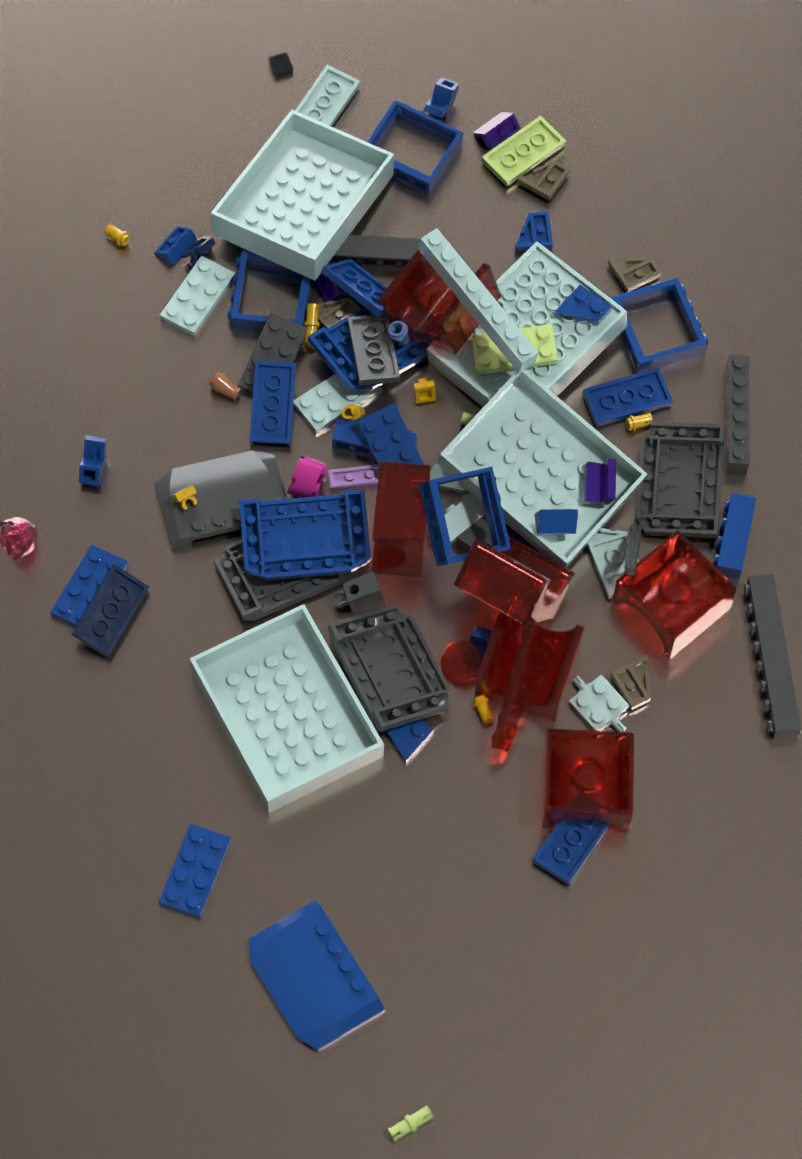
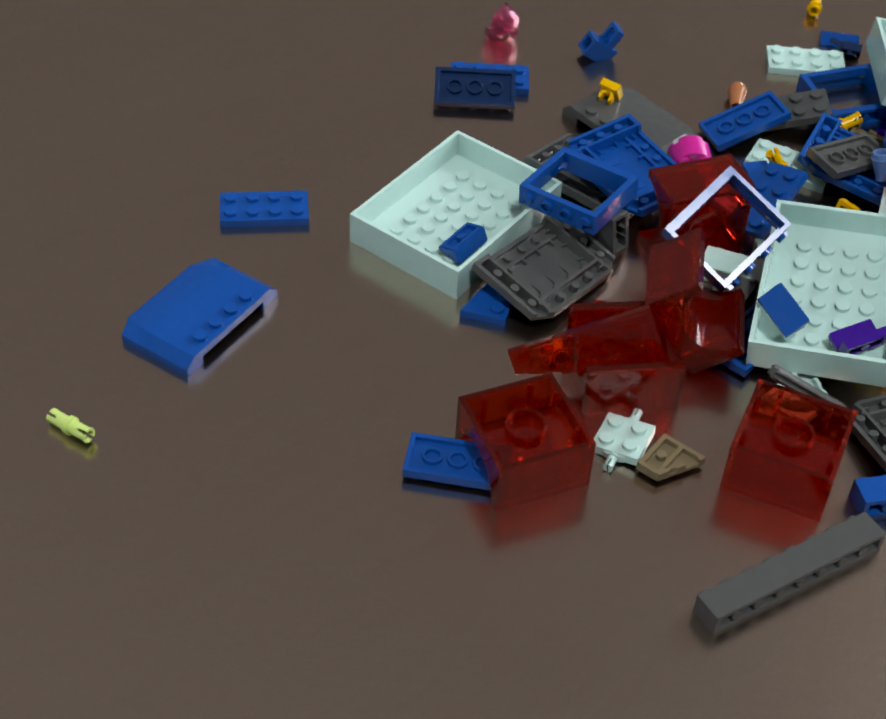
camera: 65 degrees right, 20 degrees down
none -> blue slope [439,222,487,264]
none -> blue window [519,146,639,235]

